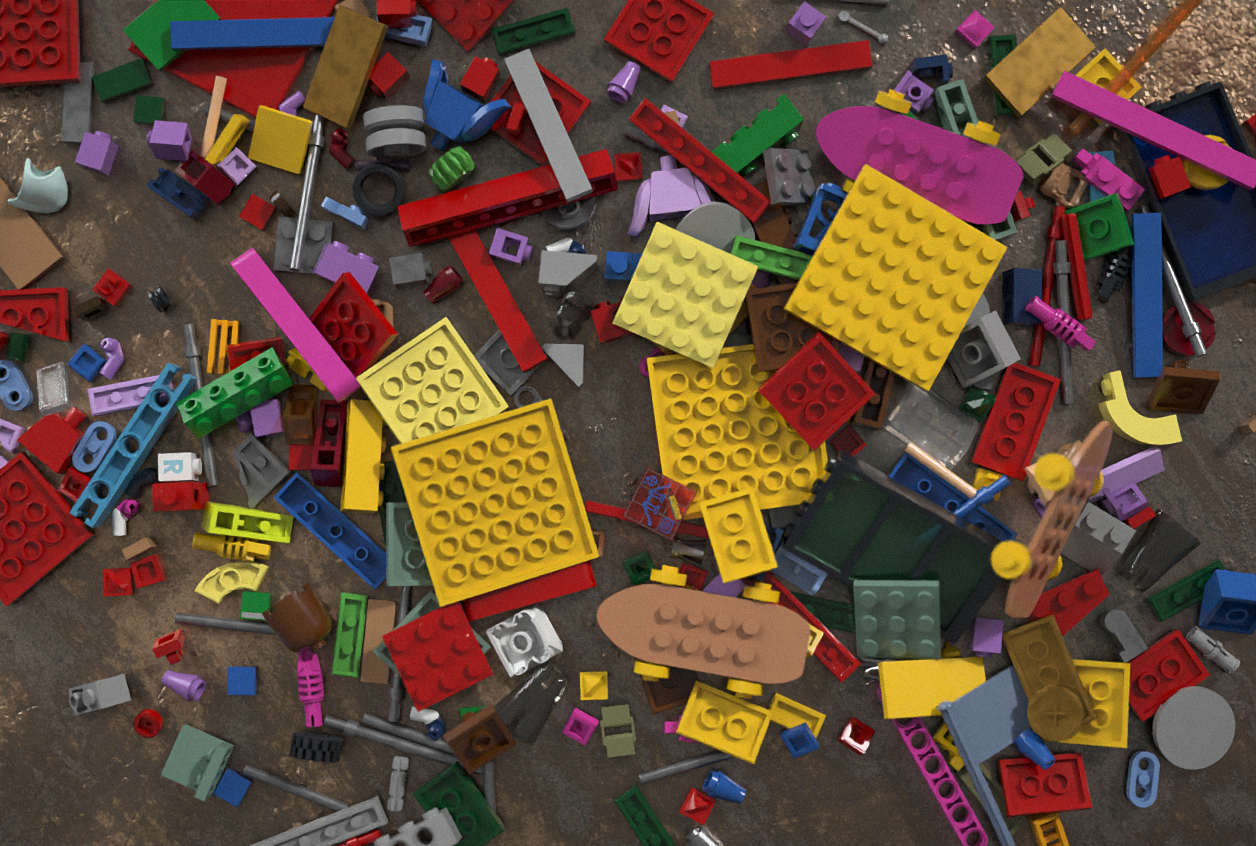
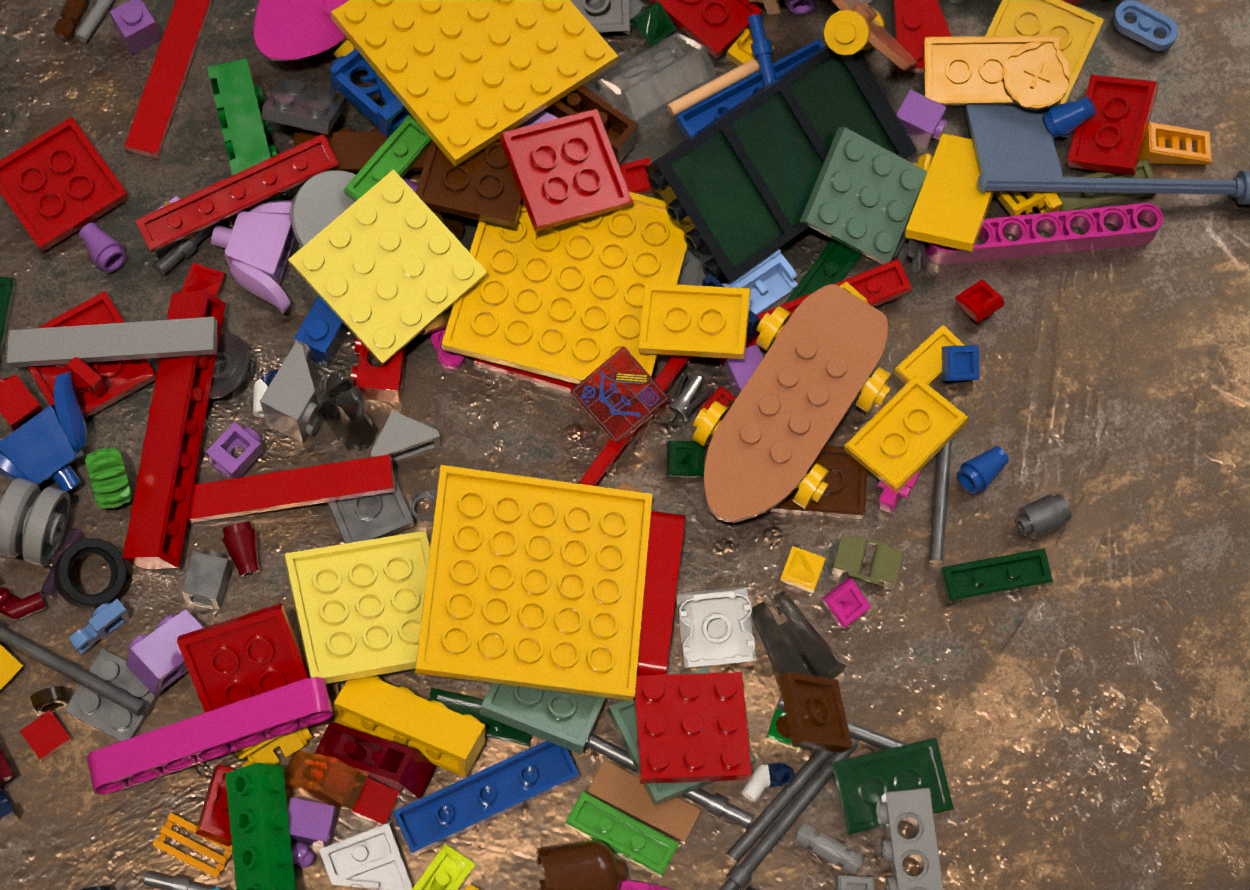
camera: 70 degrees left, 15 degrees down
red tile [679,787,717,825] -> none

